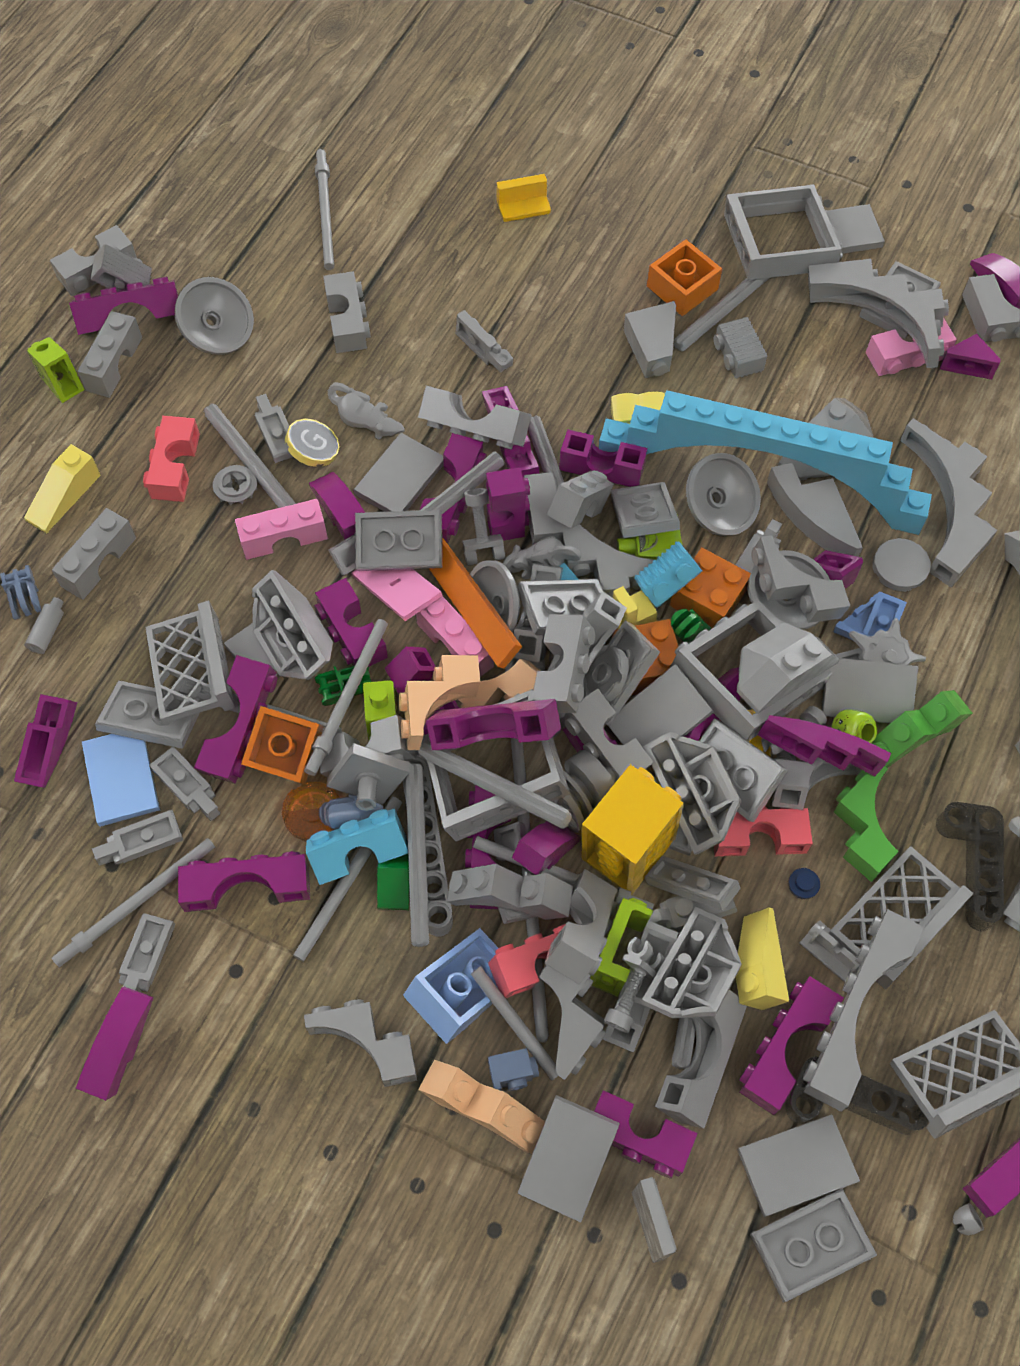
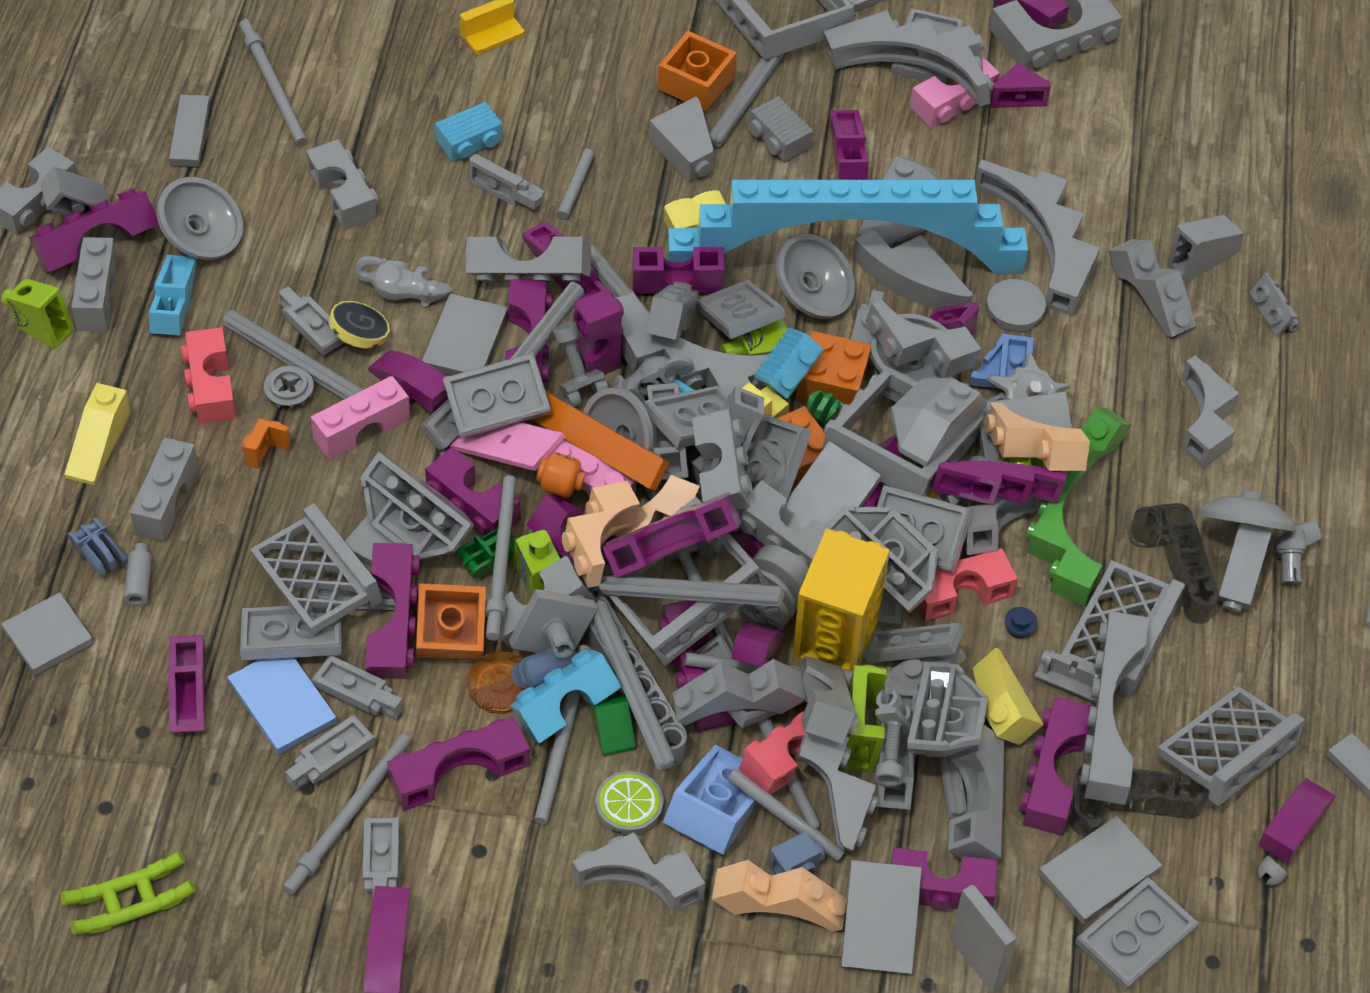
camera: 20 degrees left, 10 degrees down
none -> medium azure slope [148,254,197,336]
none -> light grey tile [169,94,210,167]
none -> orange bracket [242,418,291,469]
none -> medium azure brick [434,102,502,162]
none -> orange head [536,452,586,498]
none -> light grey bar [557,149,594,220]
none -> tile [595,770,664,836]
none -> magenta slope [830,110,869,180]
none -> light nougat arch [984,403,1090,471]

